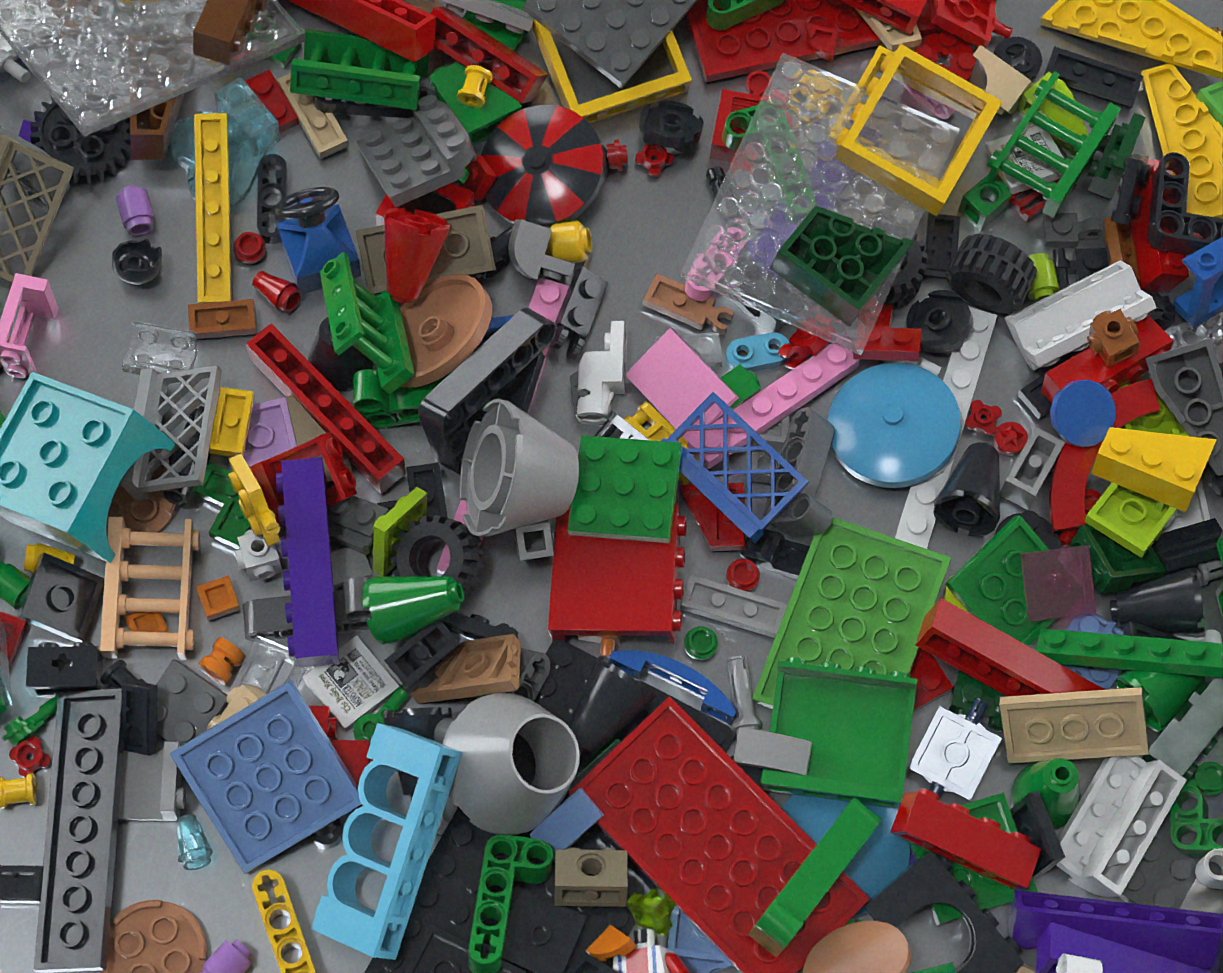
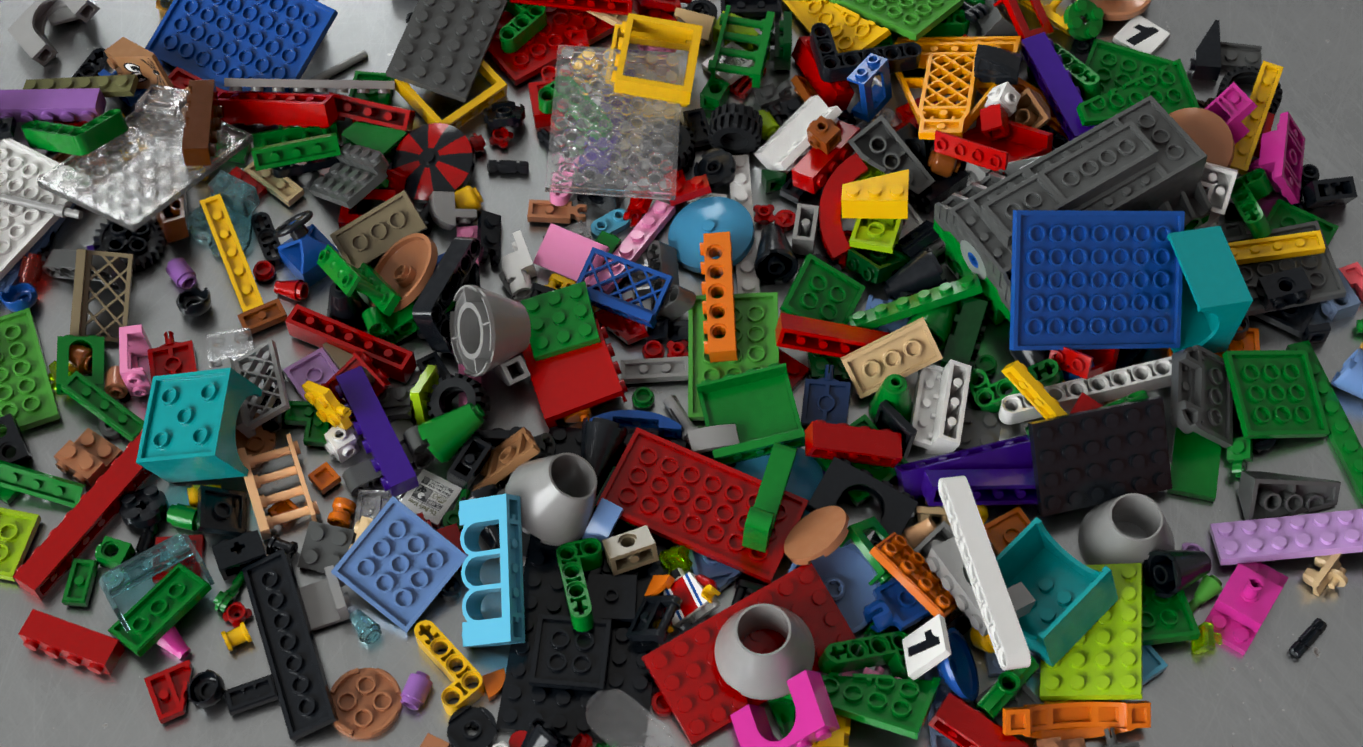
camera: 15 degrees left, 10 degrees down
black plate [121,680,157,756] -> none
yellow plate [209,387,255,457] -> none
red cone [384,208,450,303] -> none
yellow bush [457,65,493,108] -> none
dark green wedge [770,205,914,327] -> none
clear pink plate [1020,545,1097,621] -> none
blue tile [1050,380,1116,447] -> none
black plate [1111,154,1151,224] -> none
none -> red plate [147,331,198,381]
none -> black axle [487,160,529,174]
none -> red plate [666,340,688,357]
none -> orange brick [700,232,738,363]
none -> dark green slope [761,169,787,193]

